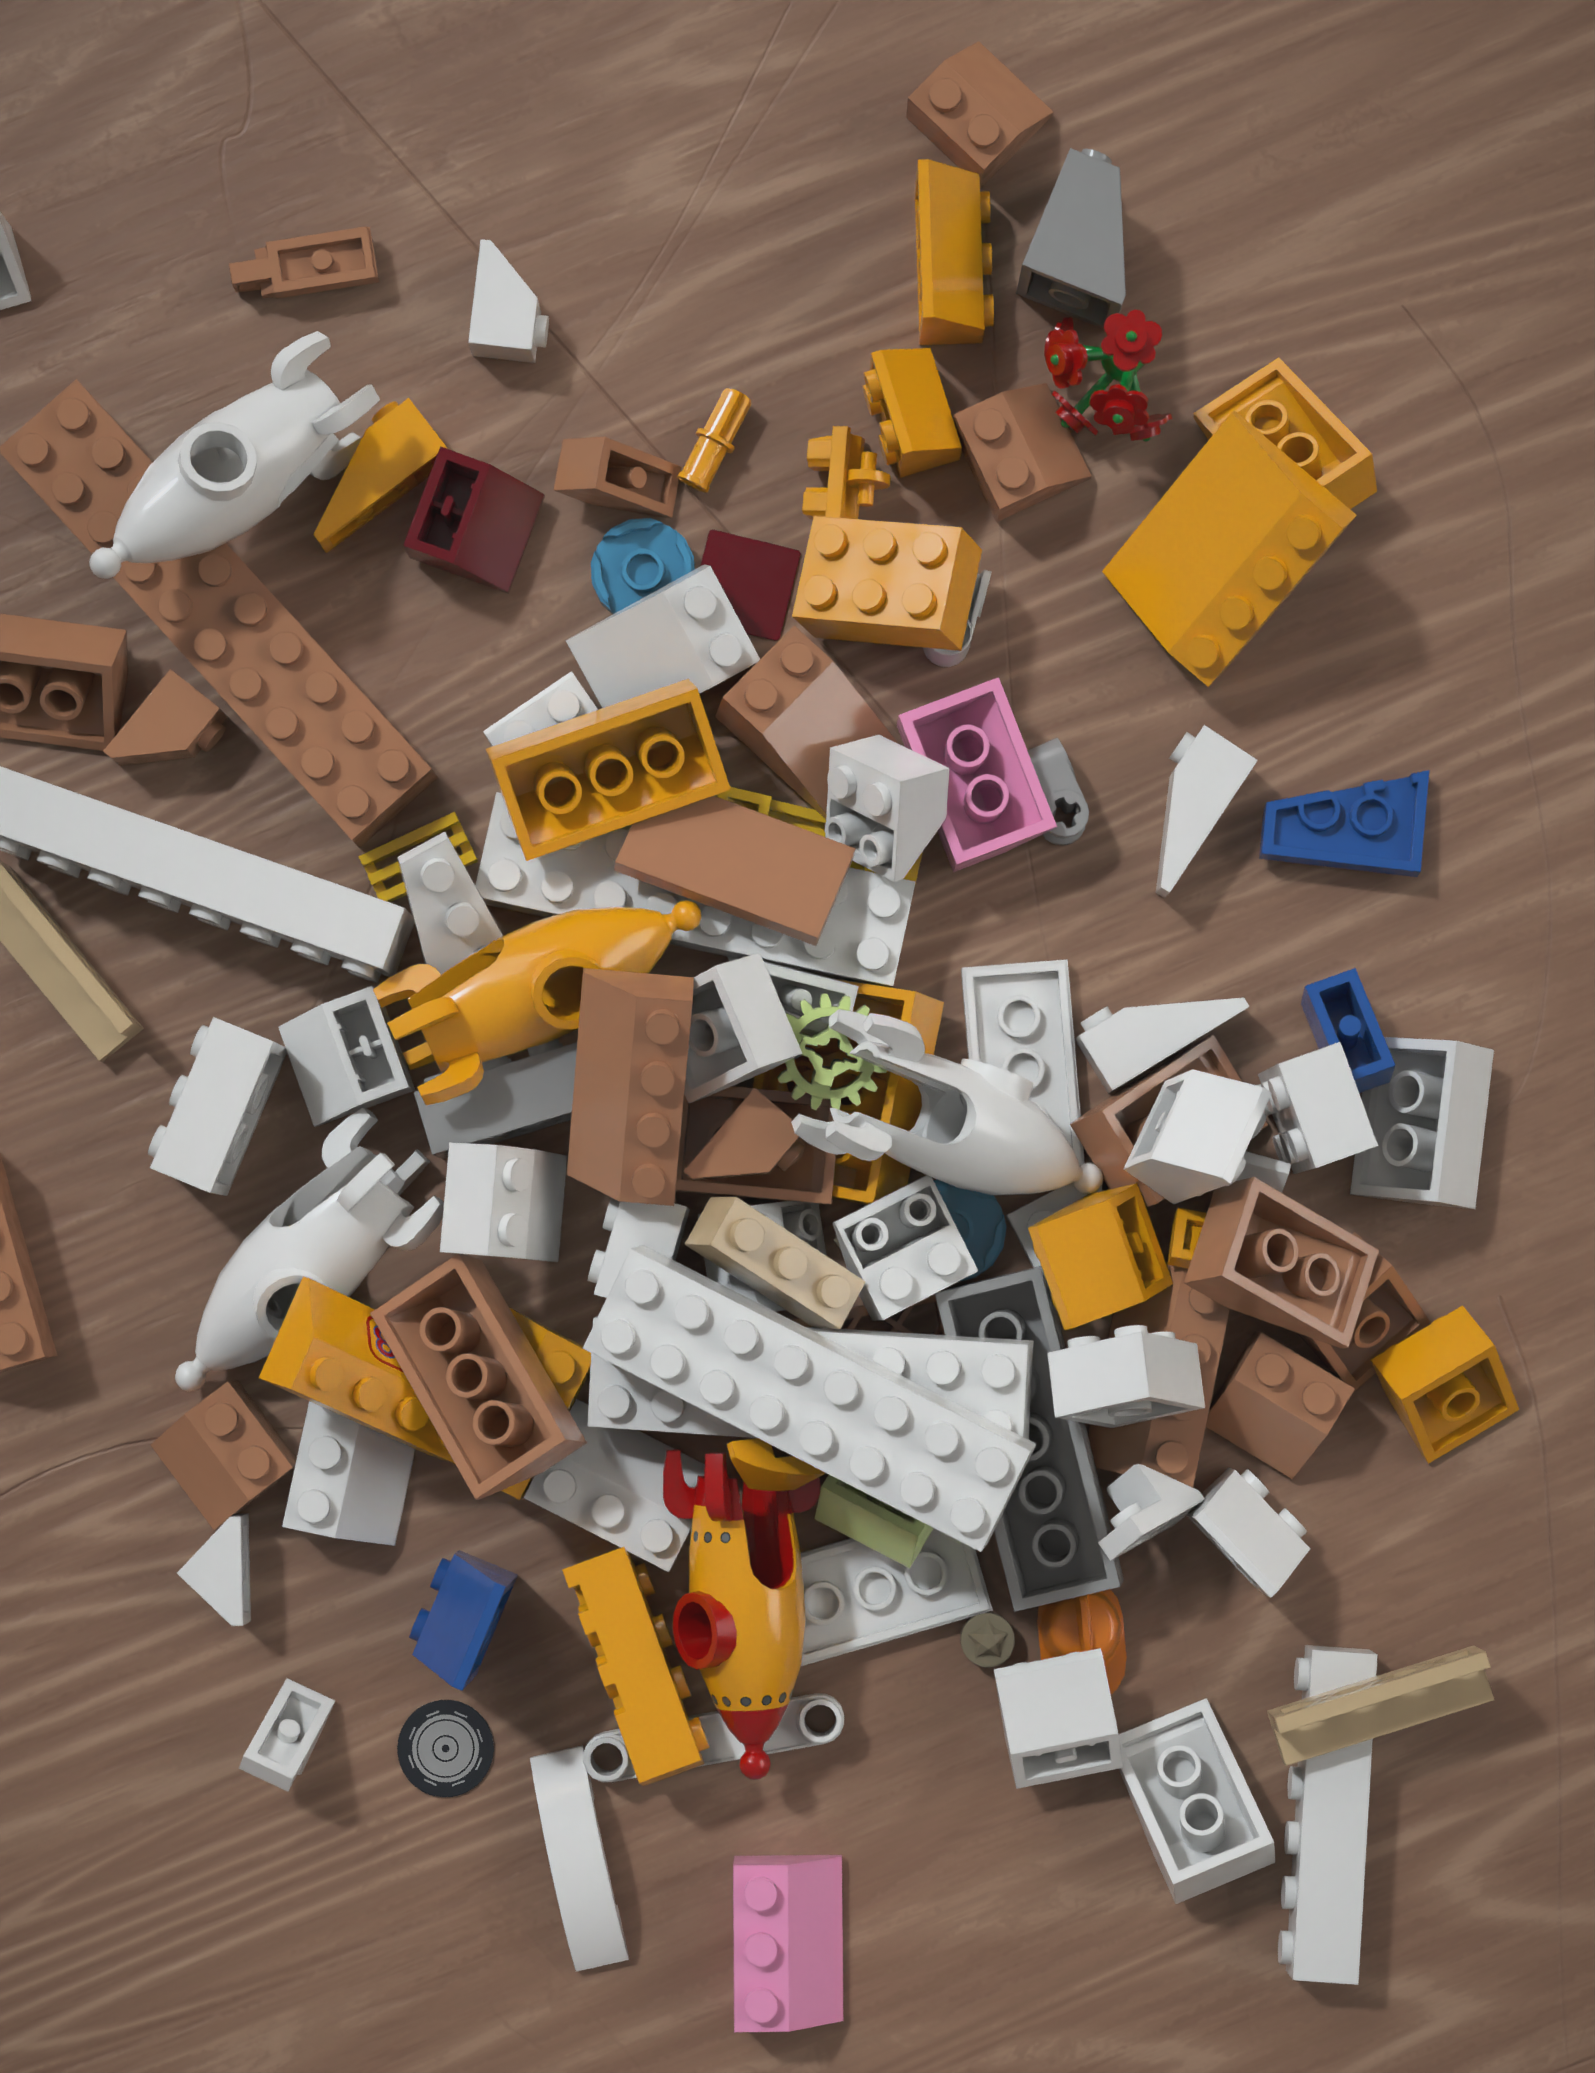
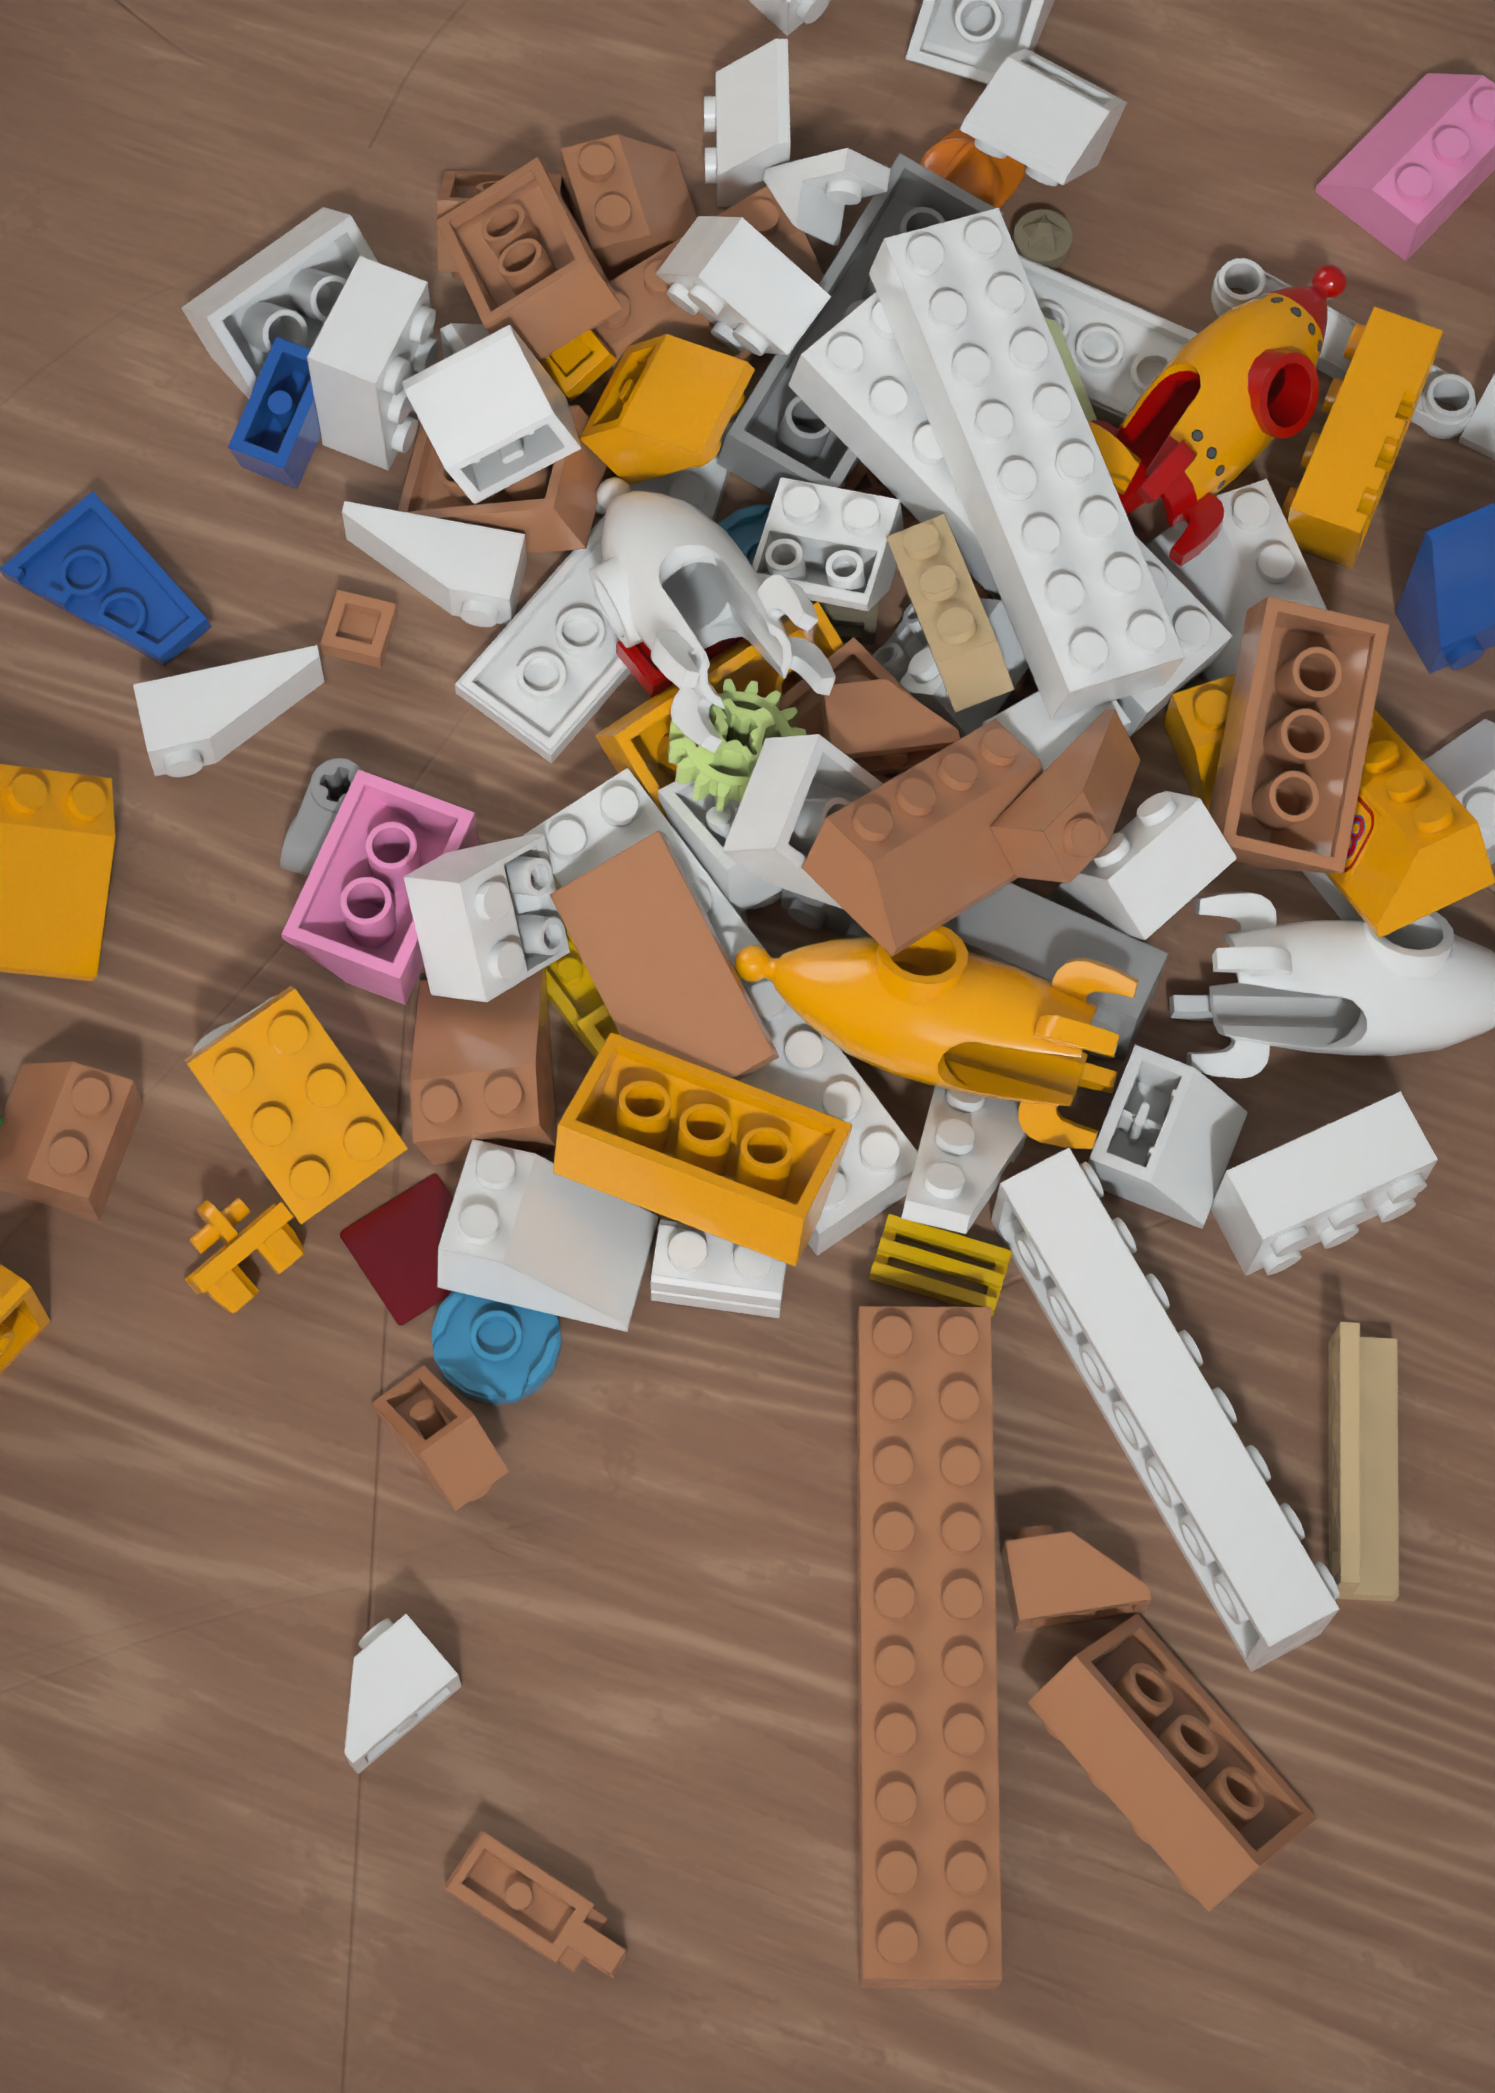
camera: 140 degrees left, 15 degrees down
white piece [89,331,380,579] -> none
light orange slope [313,398,447,553] -> none
dark red slope [403,446,545,594] -> none
light orange axle [677,388,751,493] -> none
light orange slope [862,348,962,478] -> none
light orange slope [1371,1305,1520,1464] -> none
none -> nougat plate [320,590,398,668]
none -> nougat slope [989,709,1140,883]

